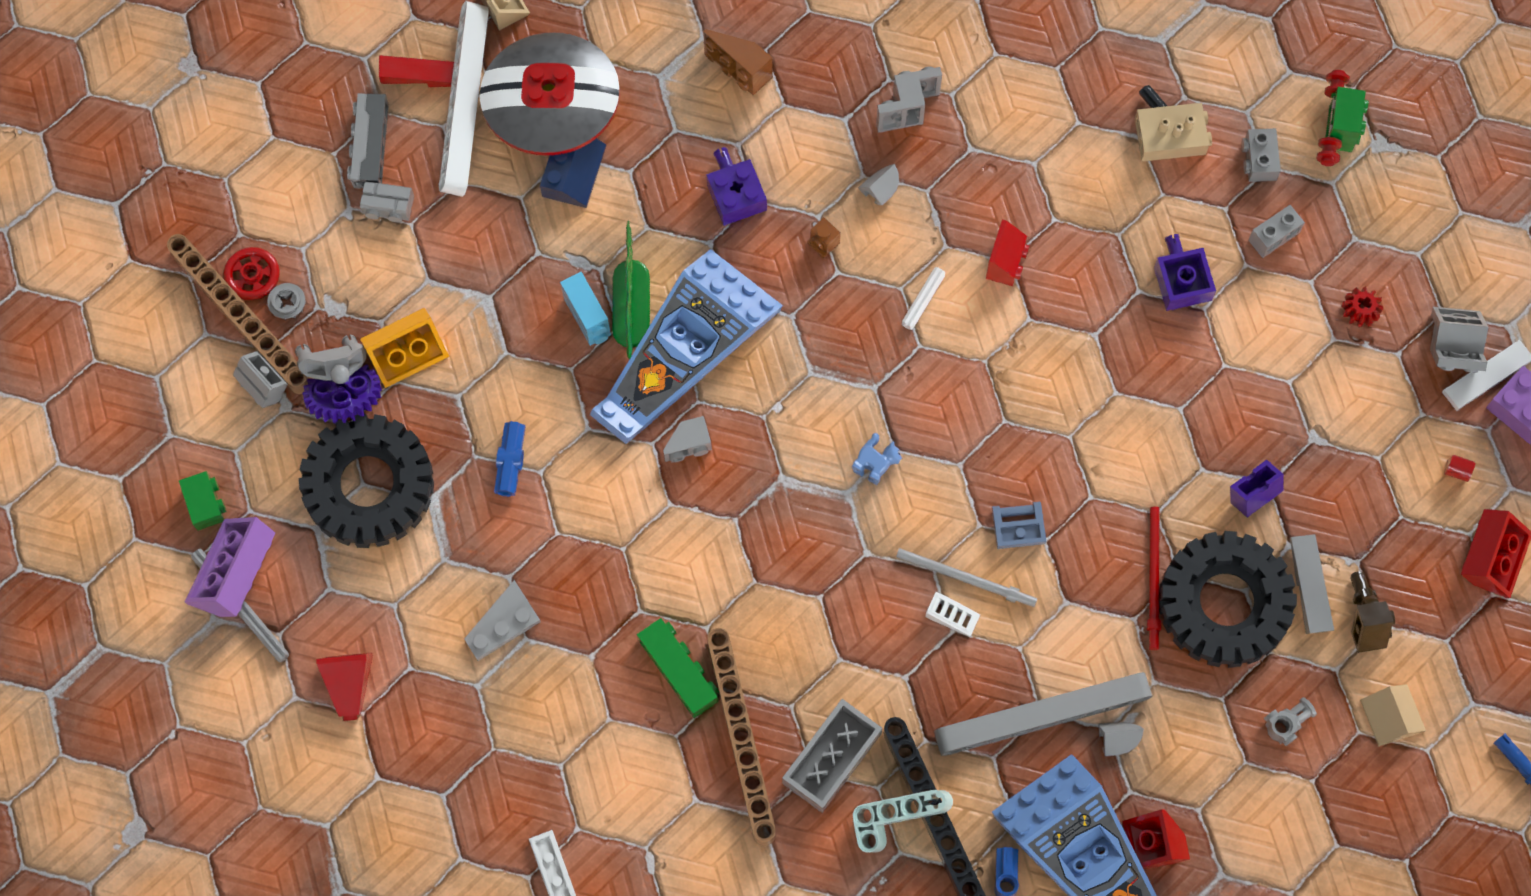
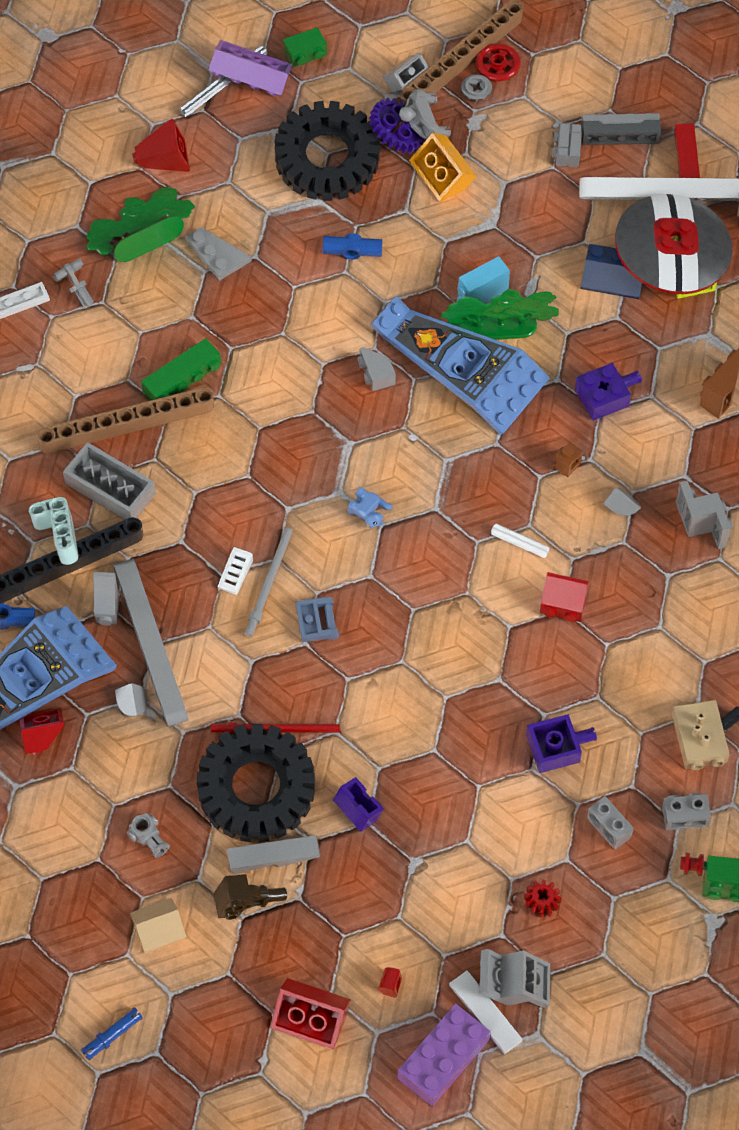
camera: 85 degrees right, 10 degrees down
none -> light grey axle [53,258,93,308]
none -> green plant [86,187,195,262]
none -> light grey slope [93,572,120,626]

